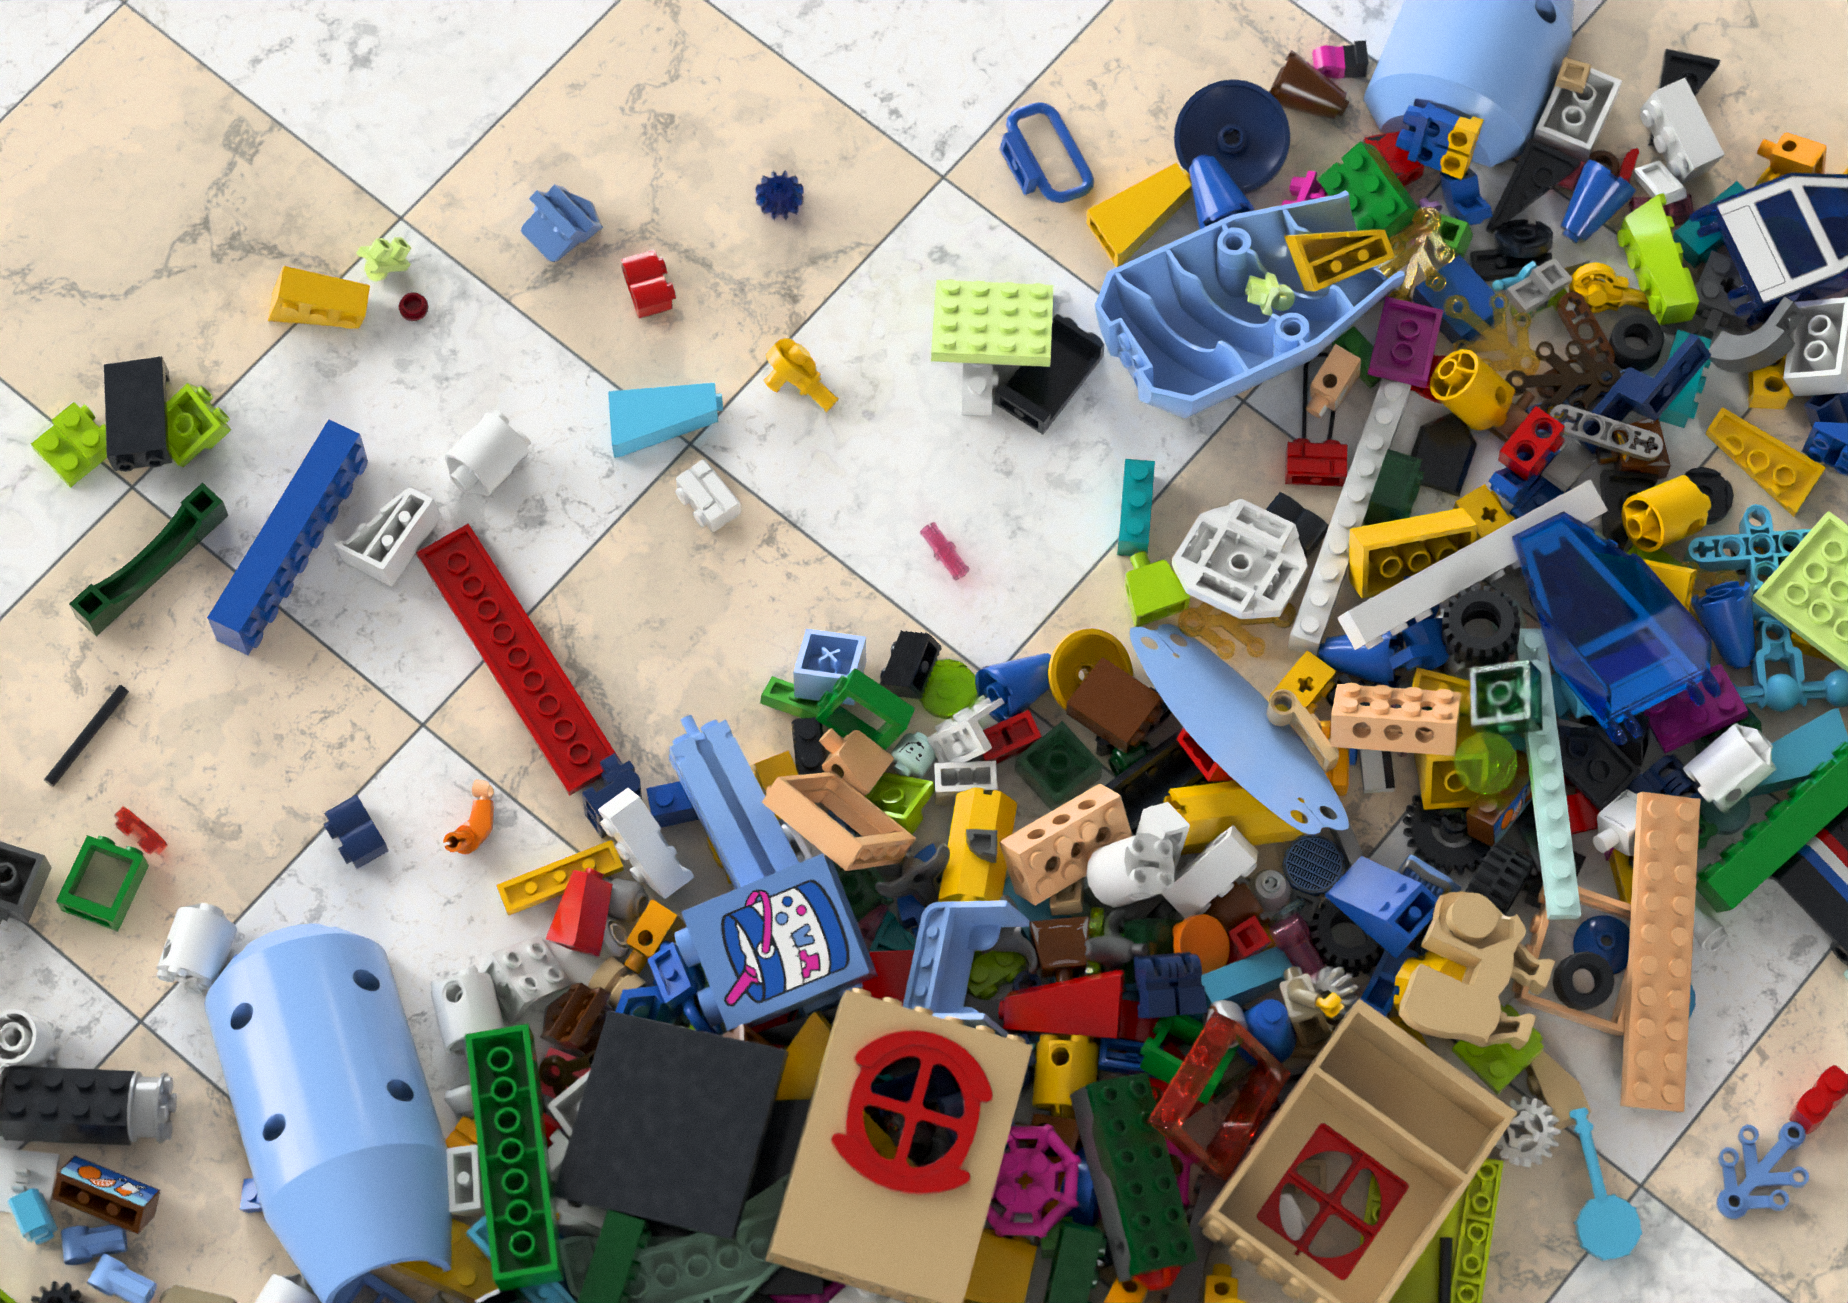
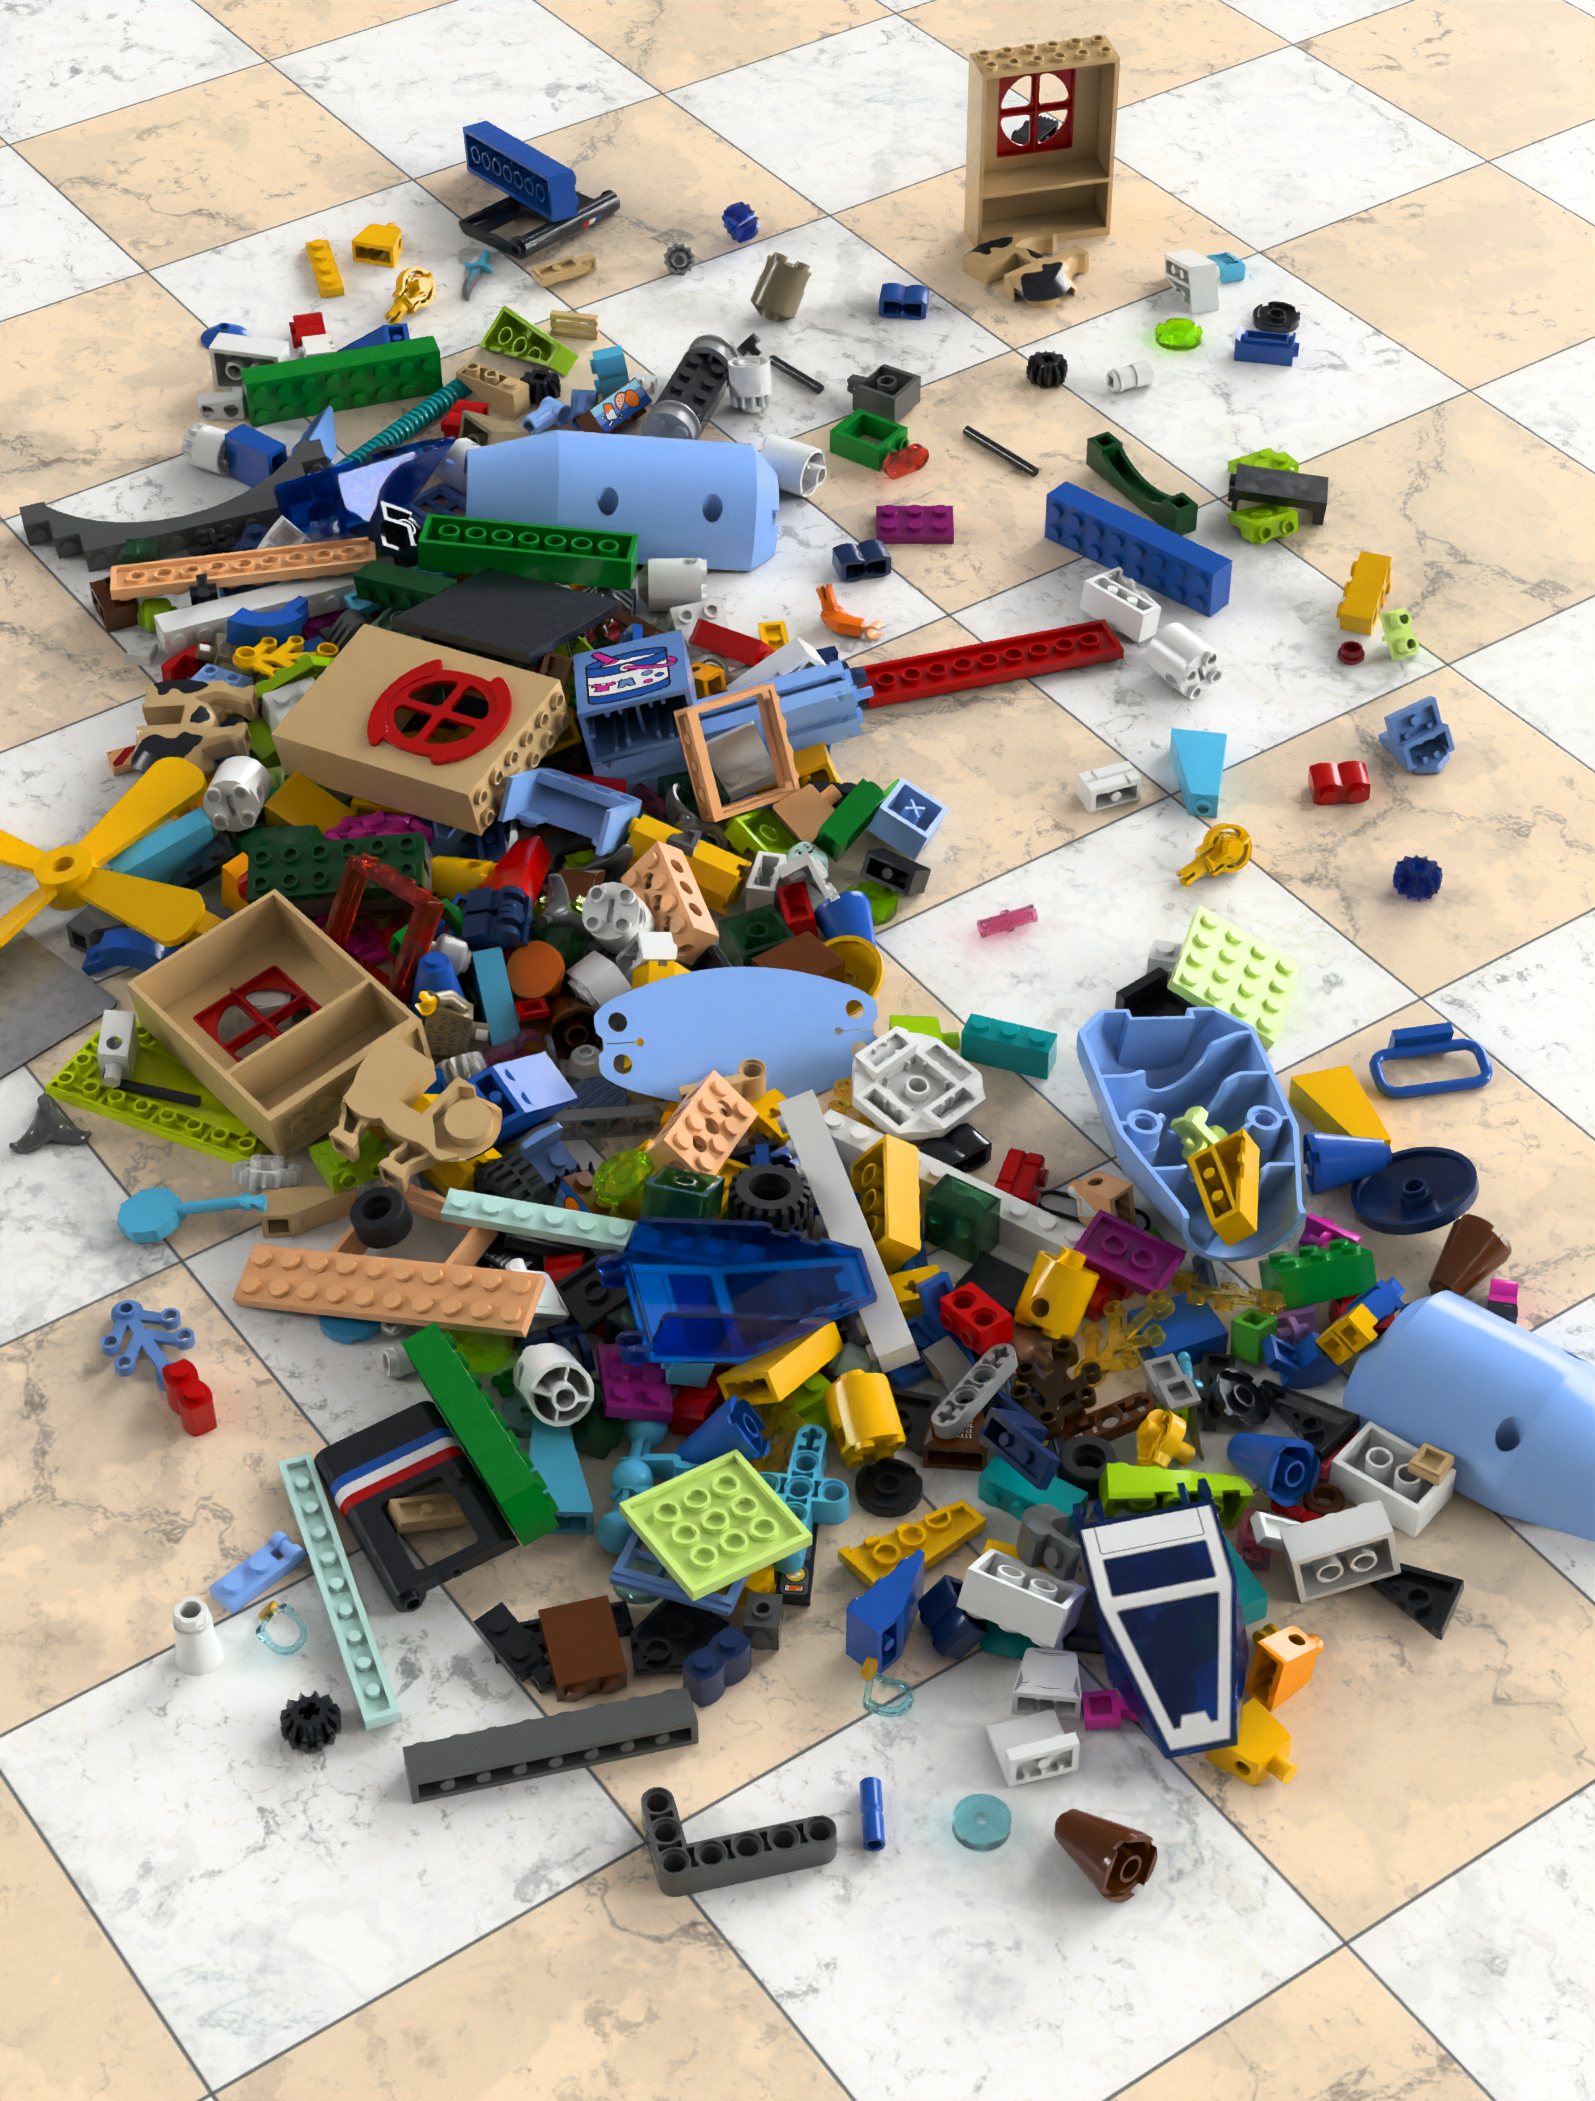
camera: 105 degrees right, 25 degrees down
none -> magenta plate [876,505,954,544]

